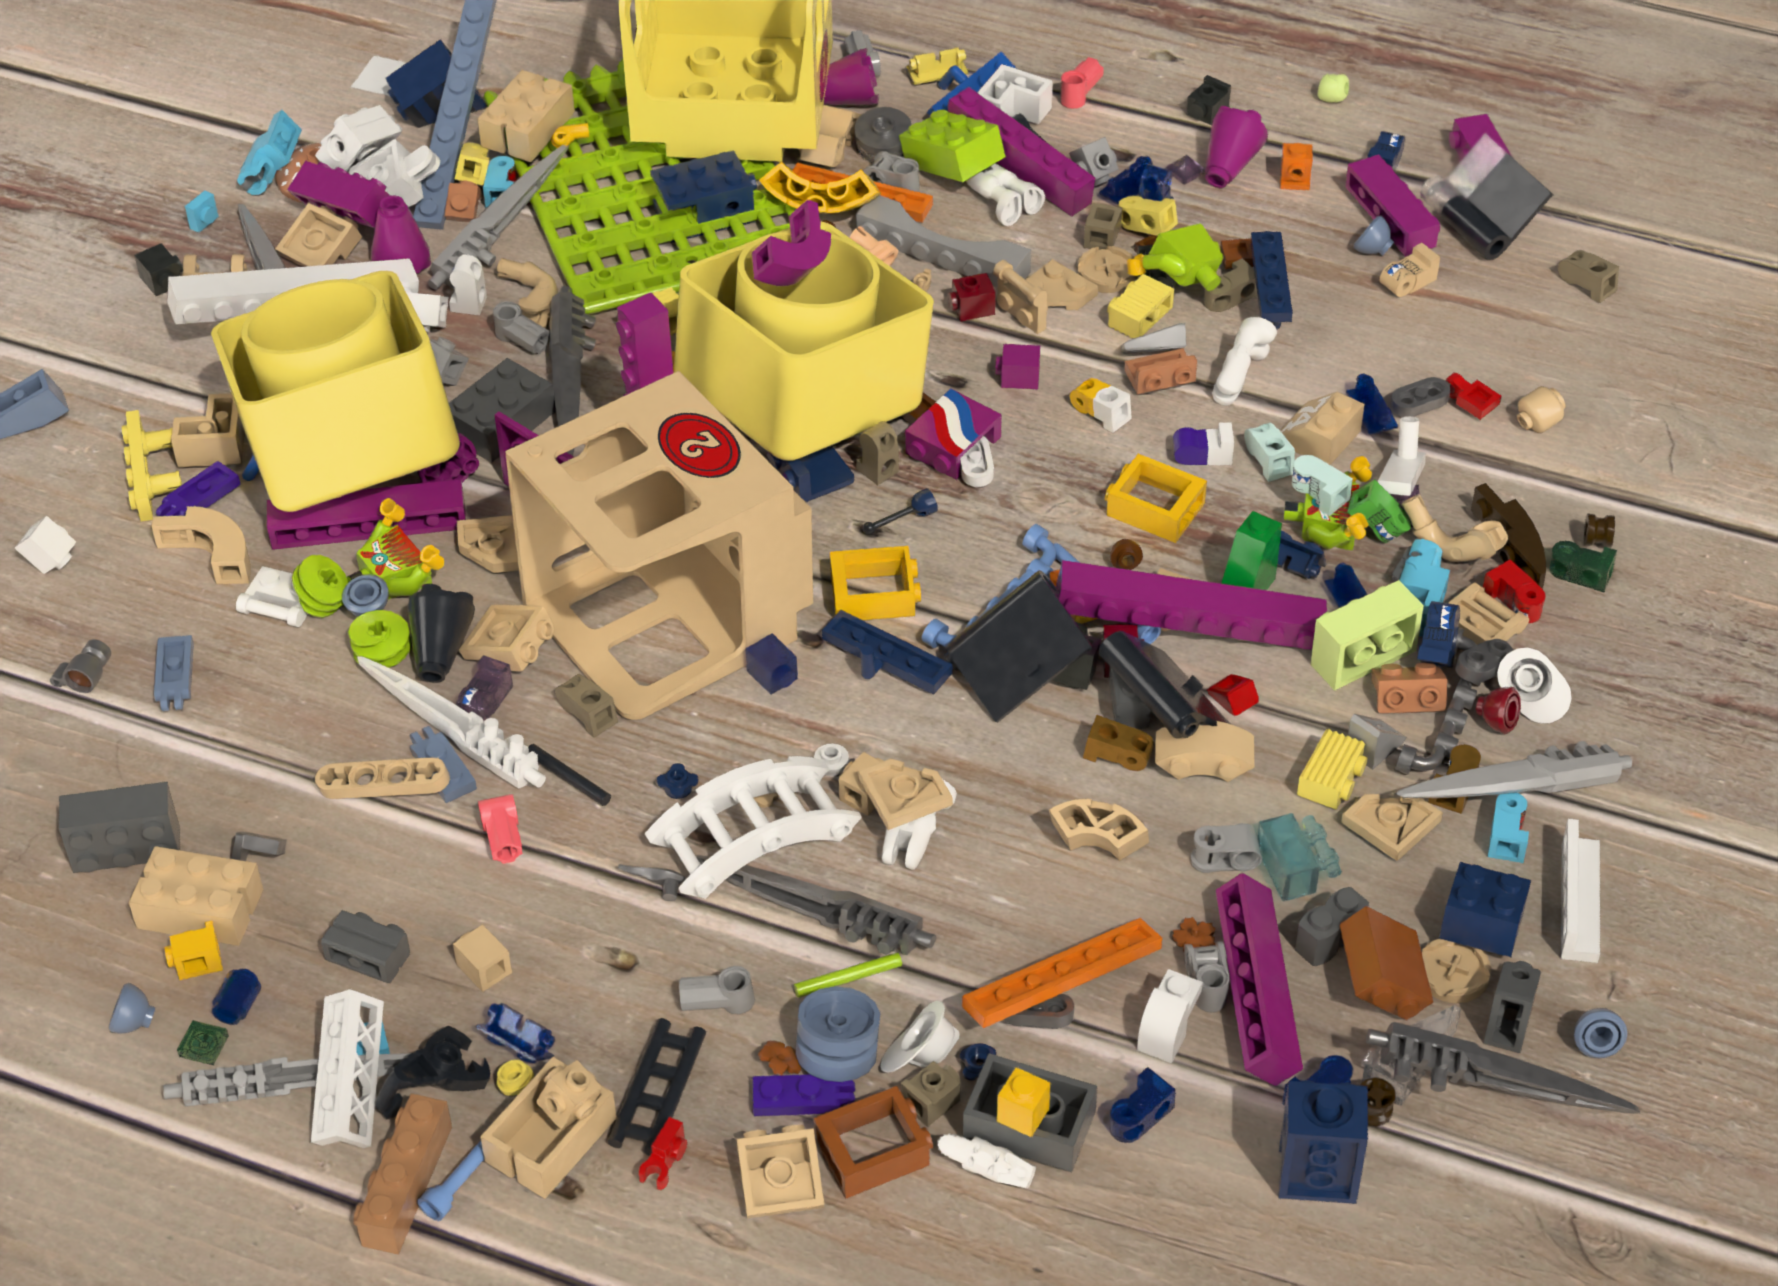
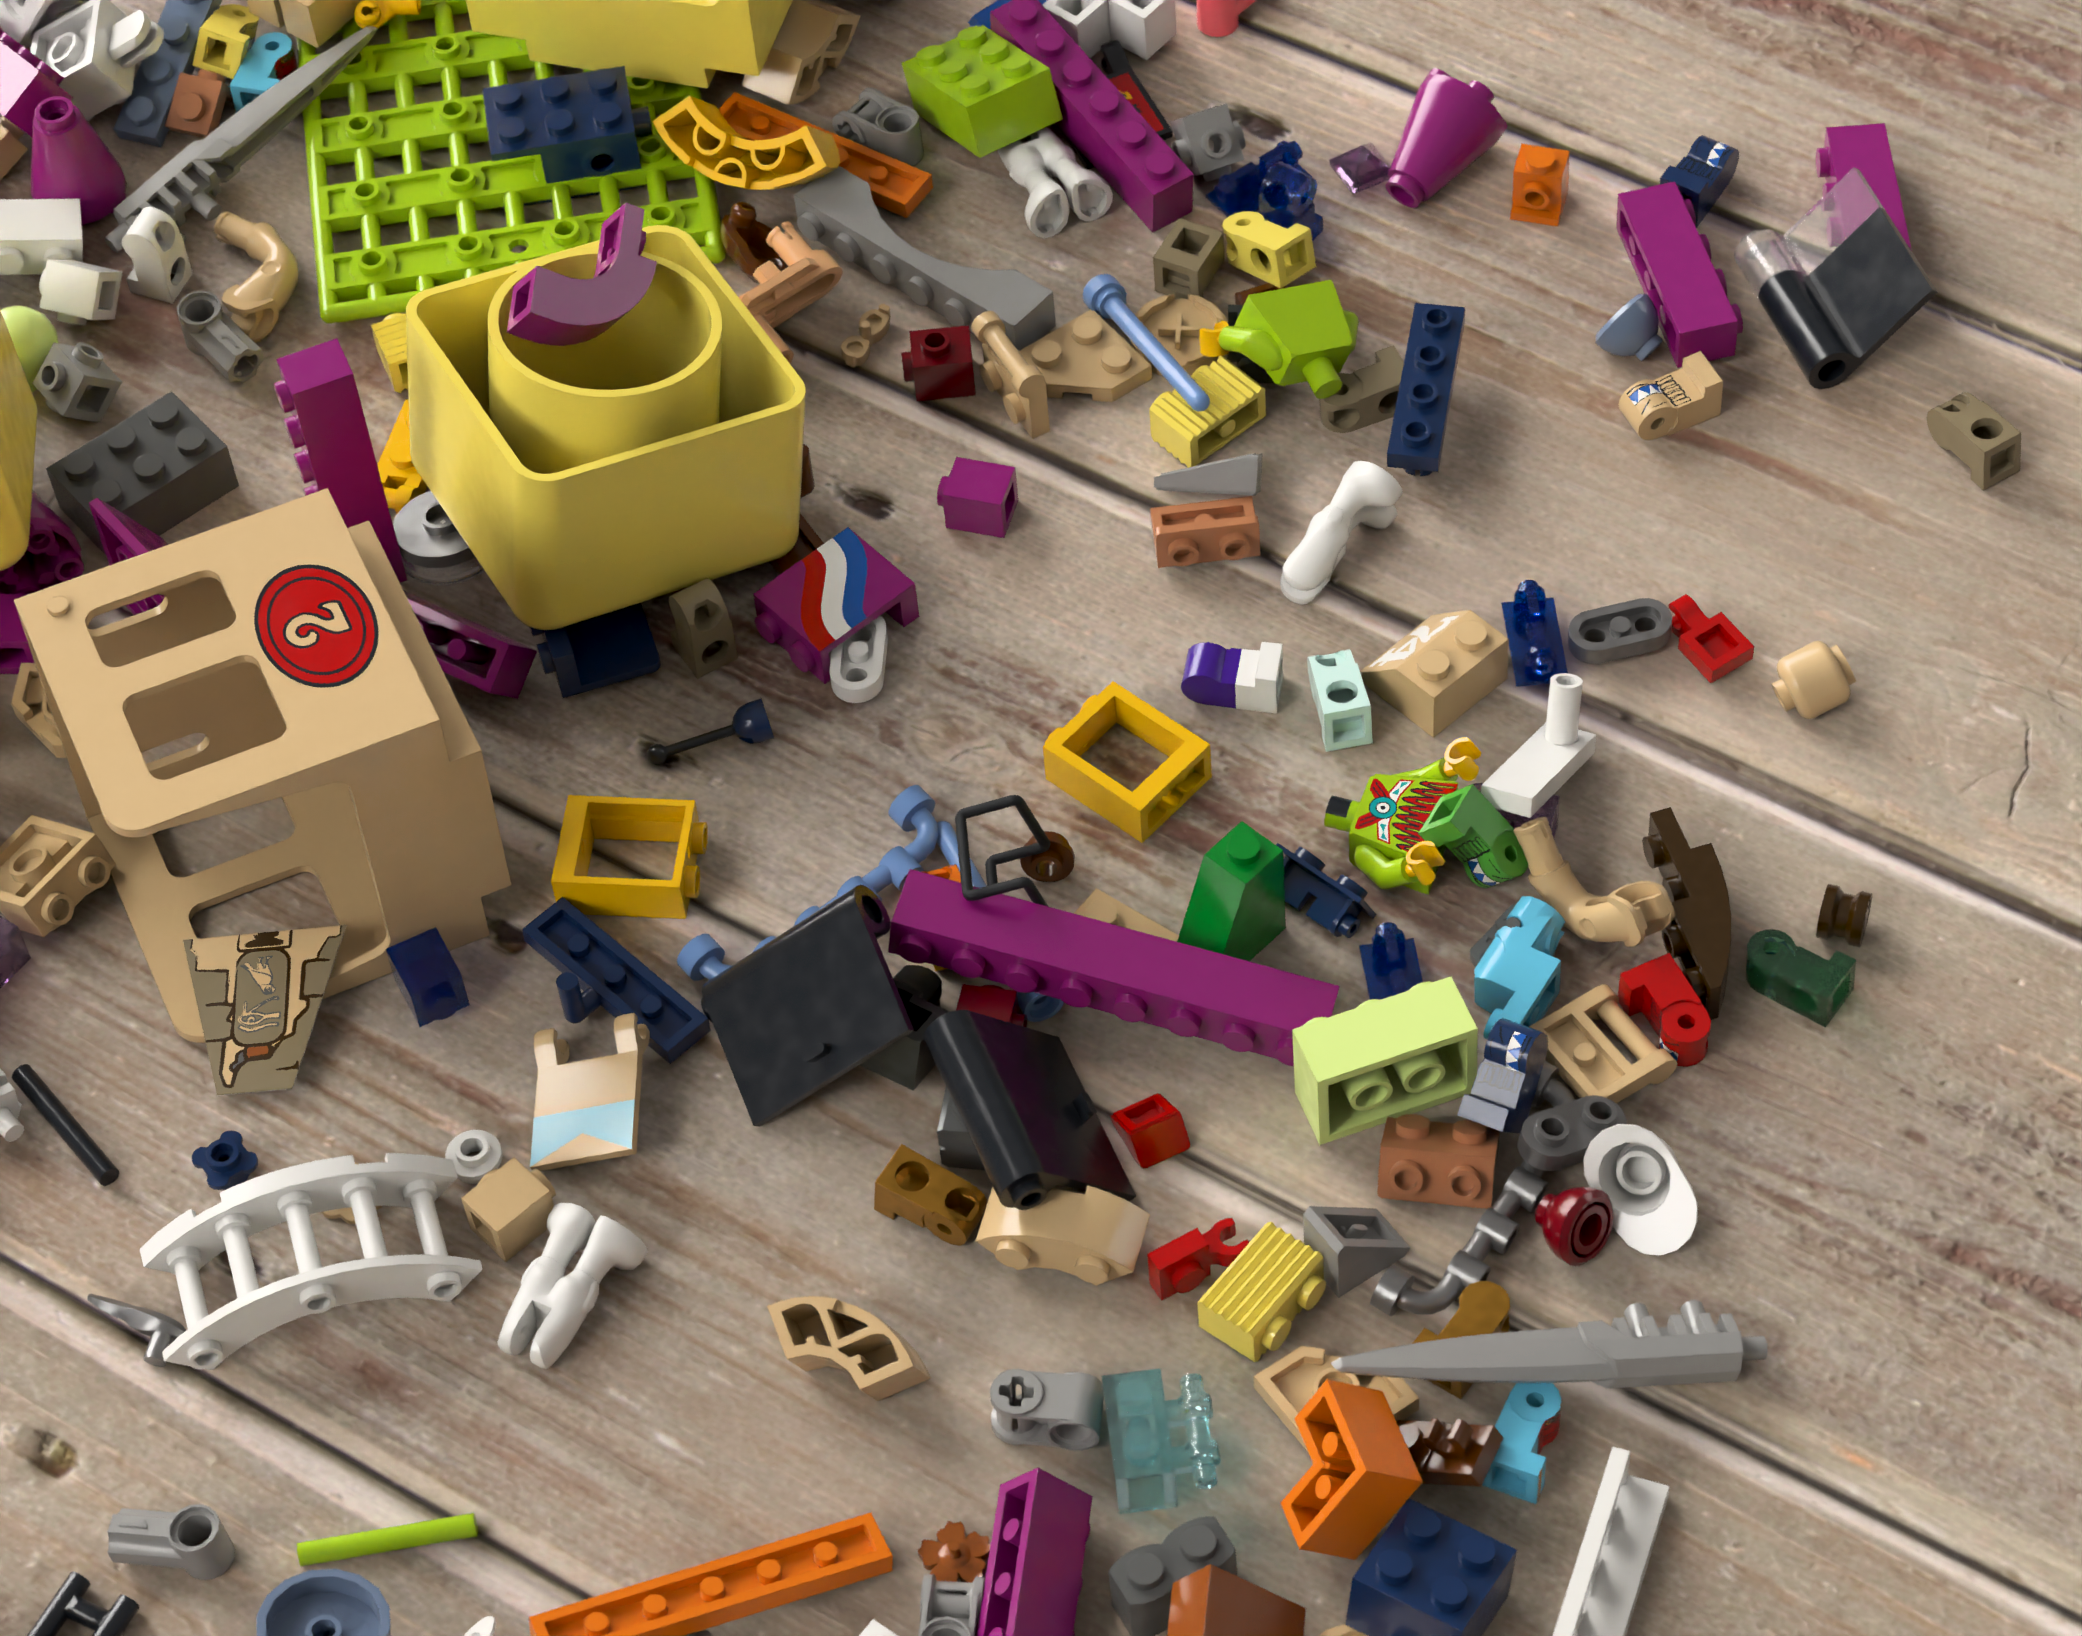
camera: 15 degrees right, 5 degrees up
flat silver piece [549,286,596,456] -> none
dark tan leg [555,674,618,738] -> none
flat silver piece [696,855,936,955] -> none
flat silver piece [855,107,912,163] -> none
tan plate [859,759,953,830] -> none
white leg [1070,378,1132,433] -> none
pearl dark grey brick [1187,75,1231,125] -> none
dark orange plate [1220,238,1254,269] -> none
light aqua leg [1292,455,1353,516] -> none
yellowish green piece [1318,73,1349,103] -> none
none -> sticker [183,925,347,1096]
none -> tan flag [530,1013,650,1171]
none -> black piece [955,795,1050,907]
none -> medium blue piece [1083,274,1210,412]
none -> red plate [1147,1218,1250,1301]
none -> orange brick [1280,1379,1423,1560]
none -> reddish brown plate [1397,1418,1503,1487]

